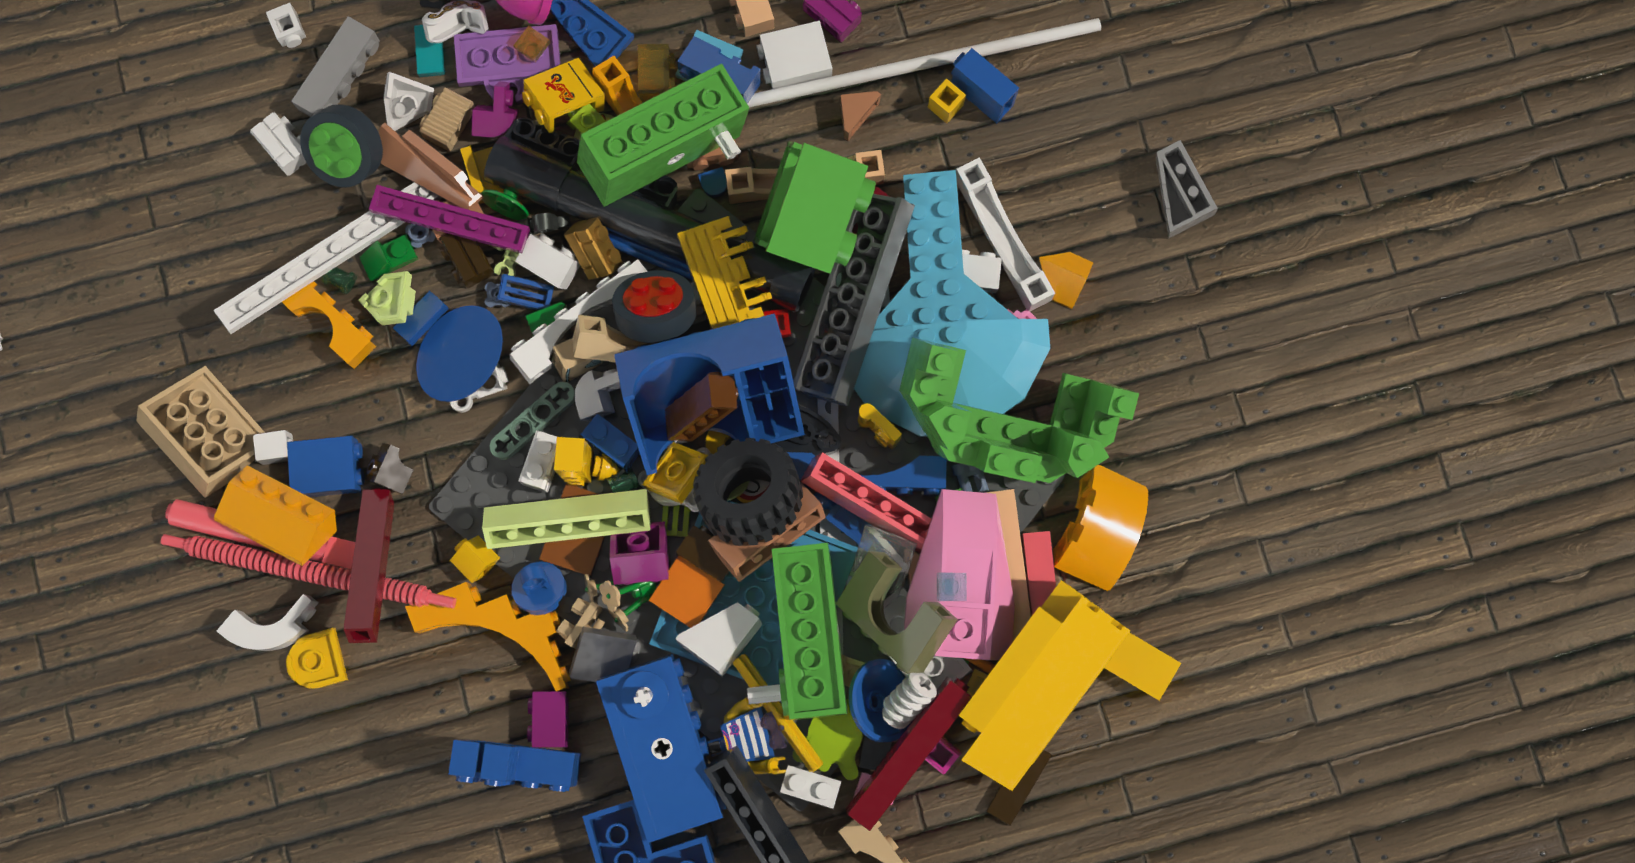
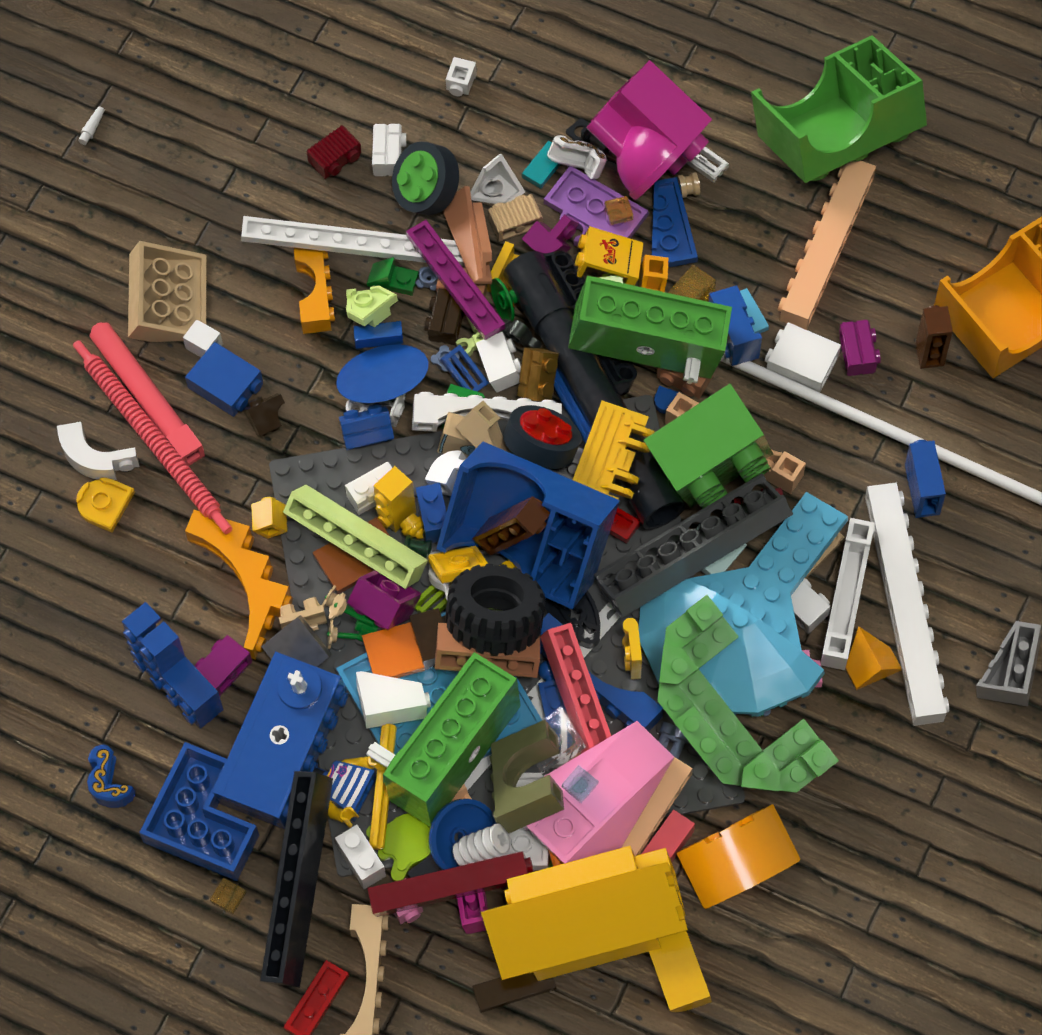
camera: 45 degrees right, 15 degrees down
light orange slope [214,465,337,566] -> none
light grey brick [291,16,380,117] -> none
clear green bush [321,266,357,295] -> none
dark red brick [343,488,394,643] -> none
sand green beam [490,382,575,460] -> none
blue tile [512,561,567,615] -> none
clear purple piece [760,711,787,749] -> none
nougat slope [840,91,881,141] -> none
yellow brick [927,78,966,124] -> none
none -> dark red brick [306,125,362,179]
none -> blue brick [339,404,394,450]
none -> white brick [865,482,949,726]

